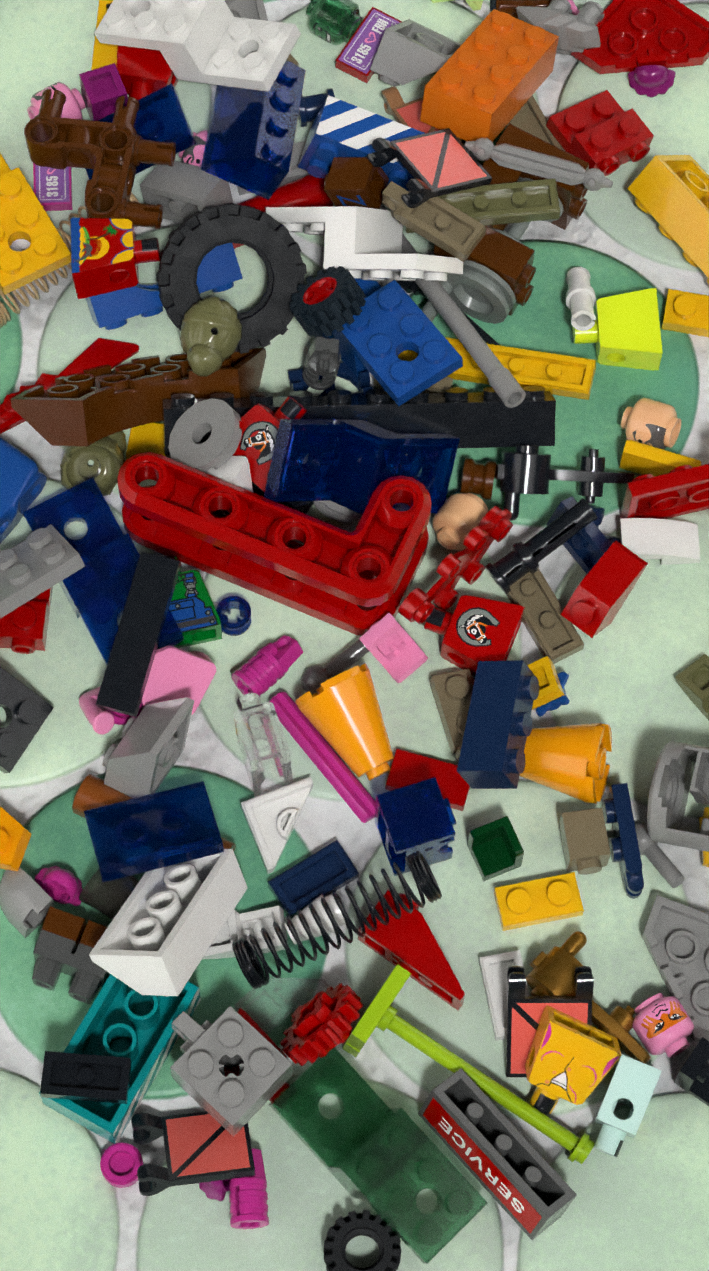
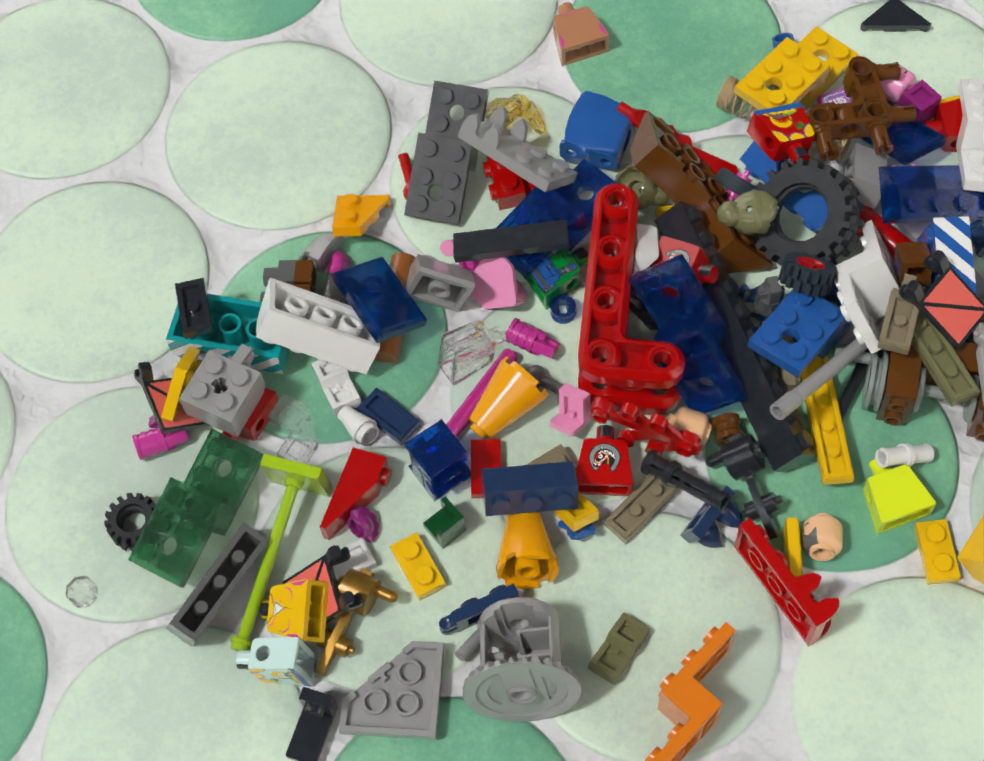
camera: 80 degrees right, 5 degrees down
dark pink tile [100,1143,144,1188] -> none
light grey tile [168,398,242,473] -> none
black piece [232,851,442,990] -> none
white tile [241,777,313,874] -> none
red gear [280,983,363,1066] -> none
dark tan brick [558,808,611,875] -> none
red slope [560,540,648,638] -> none
white slope [620,518,700,565] -> none
bright pink head [632,993,694,1058] -> none
none -> yellow wing [161,346,202,421]
none -> magenta piece [347,506,379,543]
none -> black wheel [715,167,759,201]

